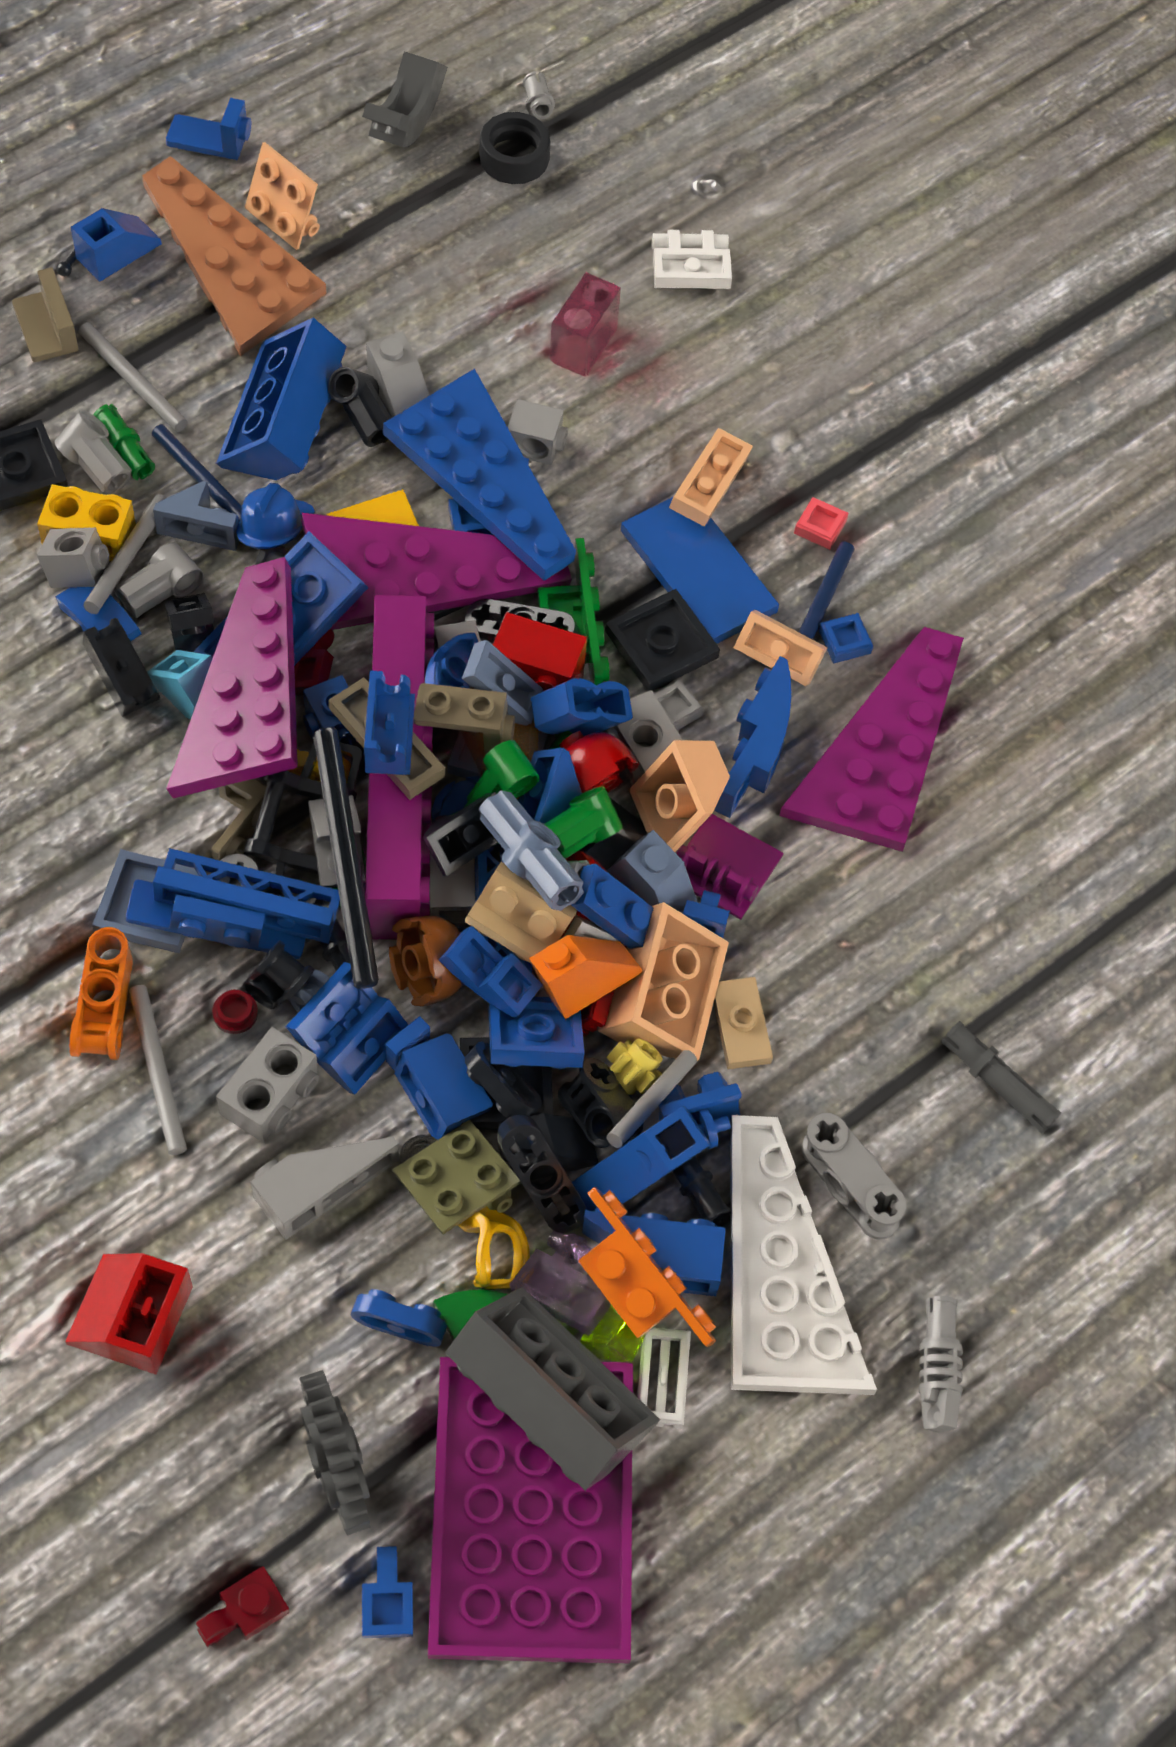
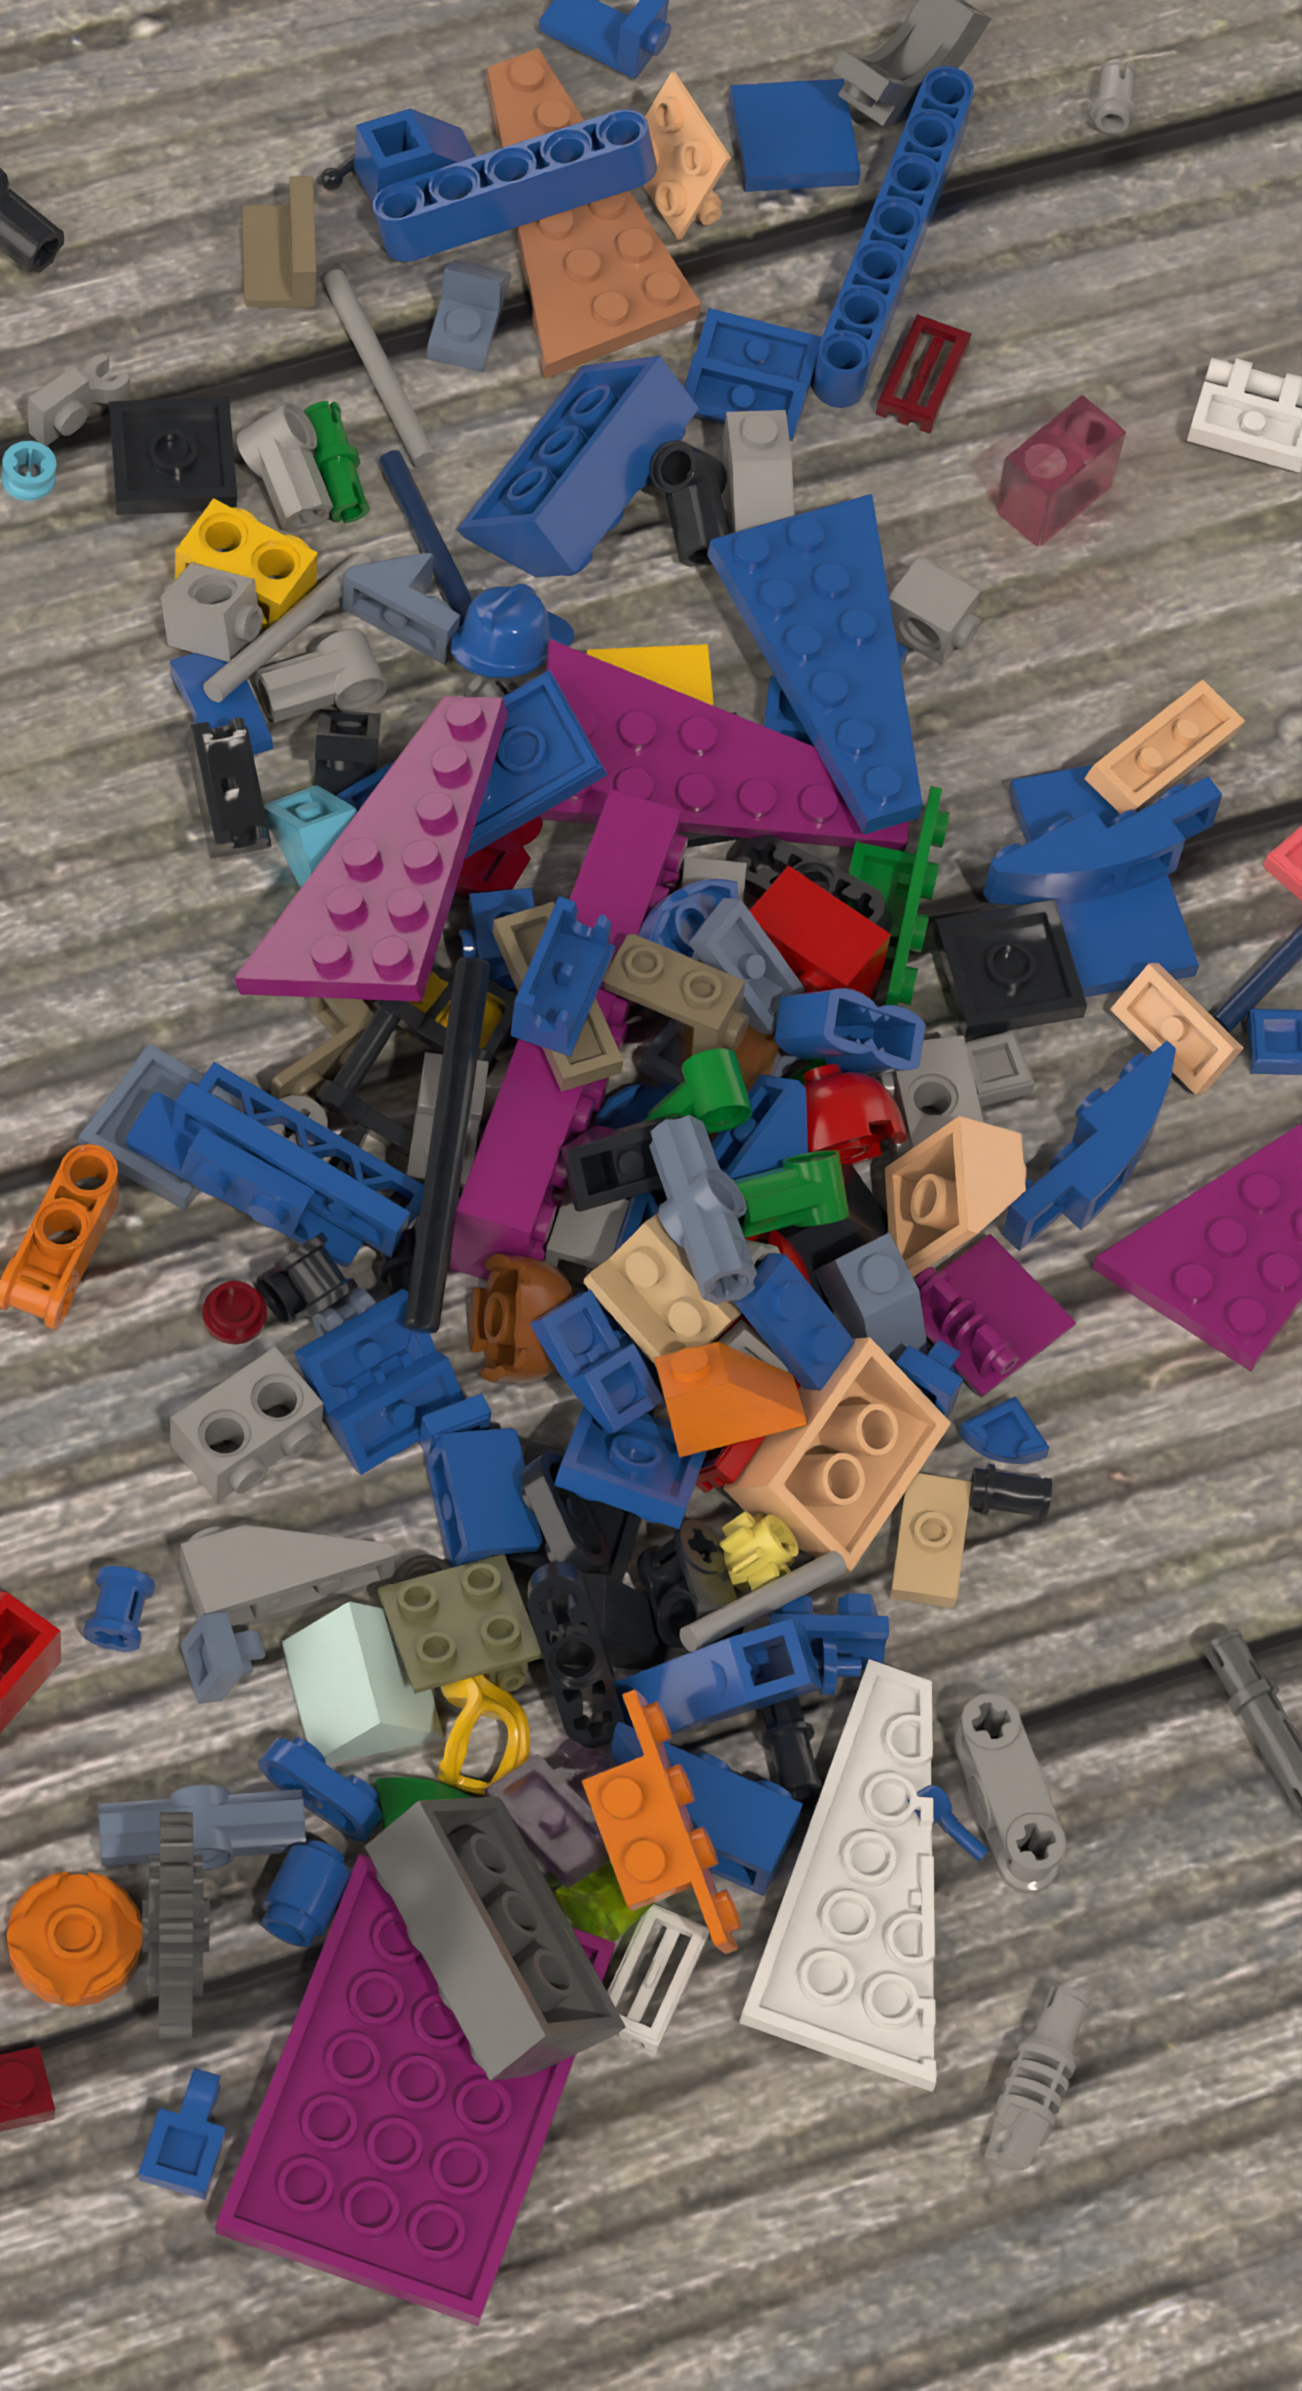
camera: 15 degrees right, 0 degrees up
light grey bar [129,985,187,1155] -> none
black tyre [479,112,551,184] -> none
none -> orange tile [7,1871,142,2007]
none -> blue bush [83,1566,156,1652]
none -> sand blue piece [98,1785,306,1870]
none -> sand blue tile [180,1611,266,1704]
none -> blue brick [261,1840,351,1947]
none -> light aqua slope [282,1602,443,1764]
none -> blue beam [373,109,657,262]
none -> sand blue slope [427,259,511,372]
none -> blue slope [684,308,822,442]
none -> blue tile [729,79,861,192]
none -> blue beam [813,66,974,408]
none -> dark red tile [875,314,972,434]
none -> blue hand [907,1785,989,1861]
none -> blue tile [959,1396,1050,1464]
none -> black pin [969,1463,1052,1519]
none -> blue slope [983,776,1222,905]

